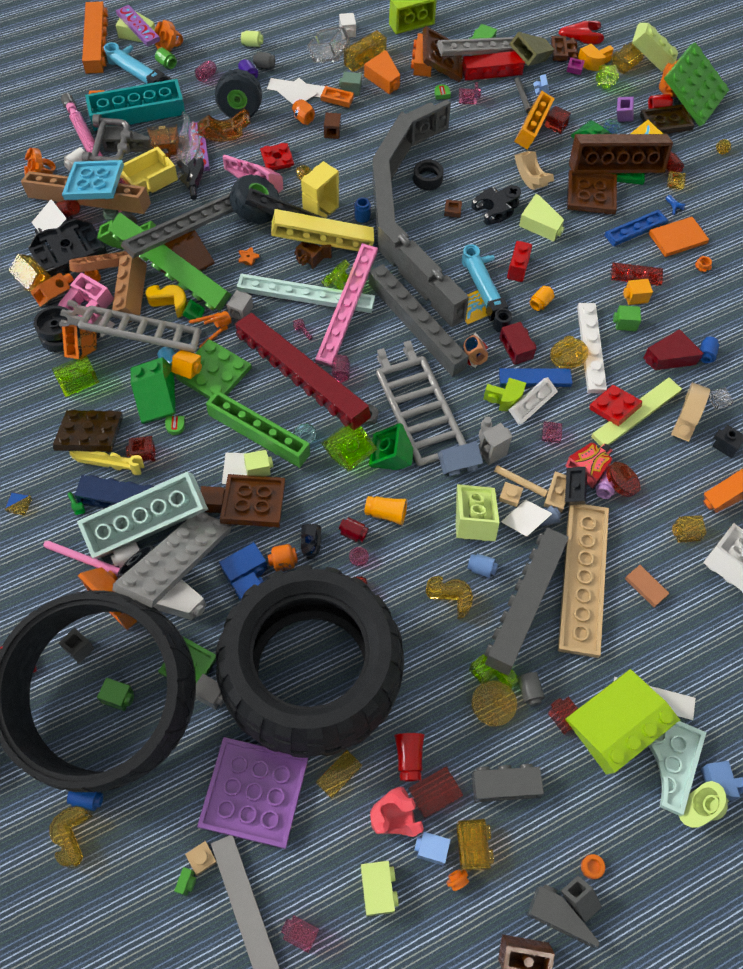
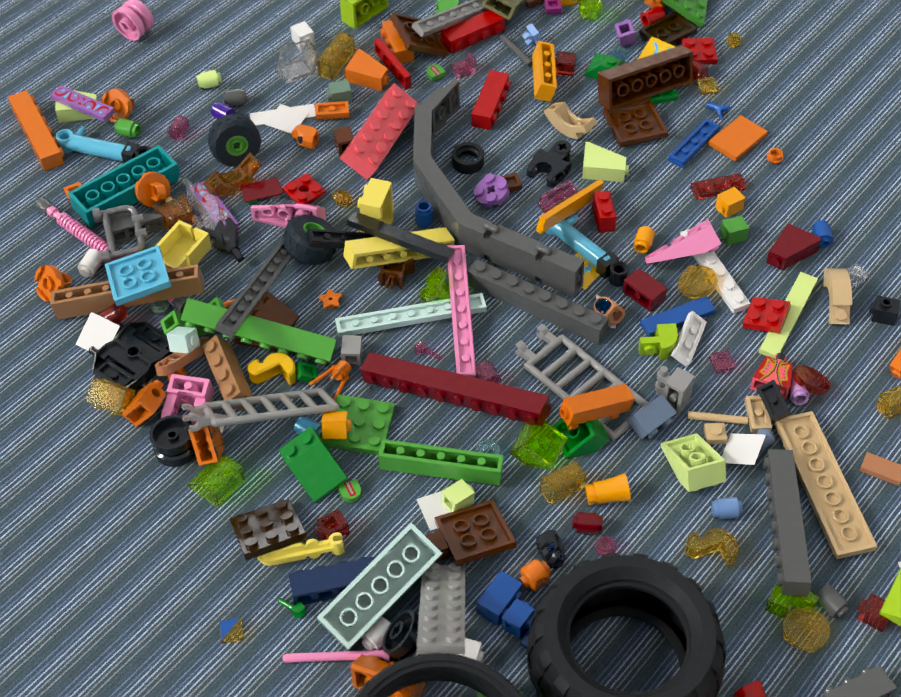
camera: 20 degrees left, 10 degrees down
none -> orange tile [135,171,170,207]
none -> light aqua brick [166,326,200,353]
none -> dark red piece [240,177,283,205]
none -> coral brick [340,83,420,180]
none -> black tile [346,211,455,264]
none -> red tile [374,38,411,90]
none -> red brick [471,70,511,130]
none -> medium lavender plate [473,173,510,208]
none -> light orange tile [536,179,604,234]
none -> clear pink brick [537,179,579,214]
none -> clear yellow brick [540,461,587,505]
none -> orange brick [559,383,635,431]
none -> bright pink wedge [645,219,722,264]
none -> red plate [681,38,718,65]

